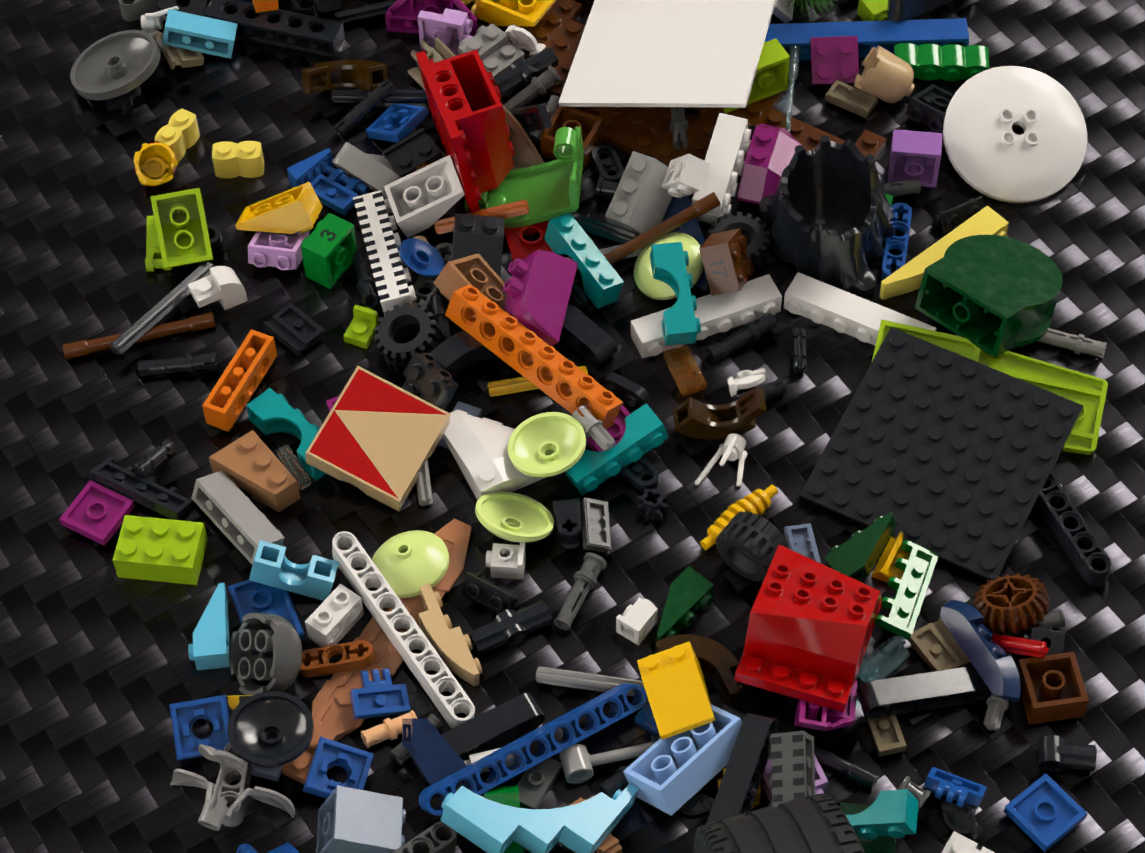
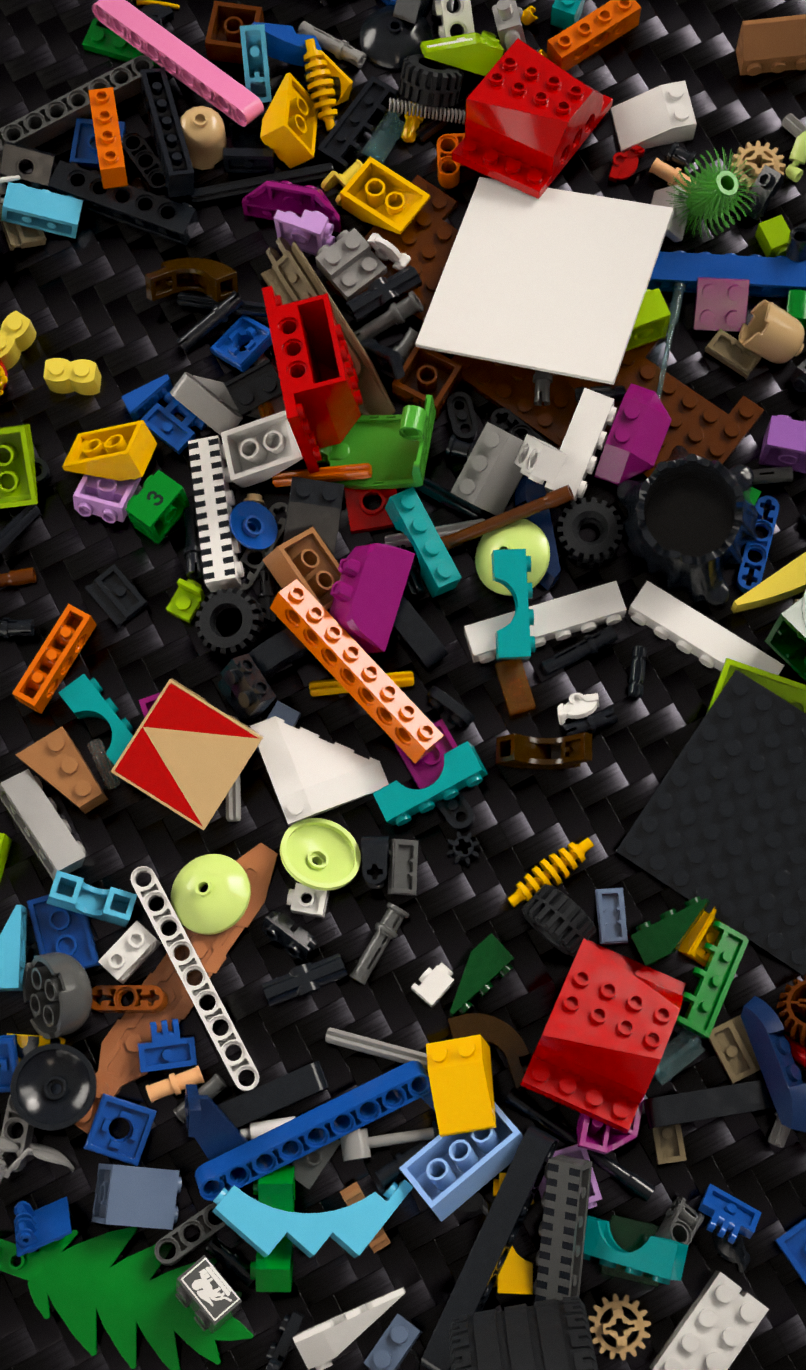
camera: 10 degrees right, 20 degrees up
white brick [188,266,248,310] -> none
tan slope [419,583,483,686] -> none
yellowish green dish [508,412,586,477] -> none
light grey axle [573,405,615,451] -> none
white plant [695,433,748,487] -> none
reddish brown brick [699,228,753,296] -> none

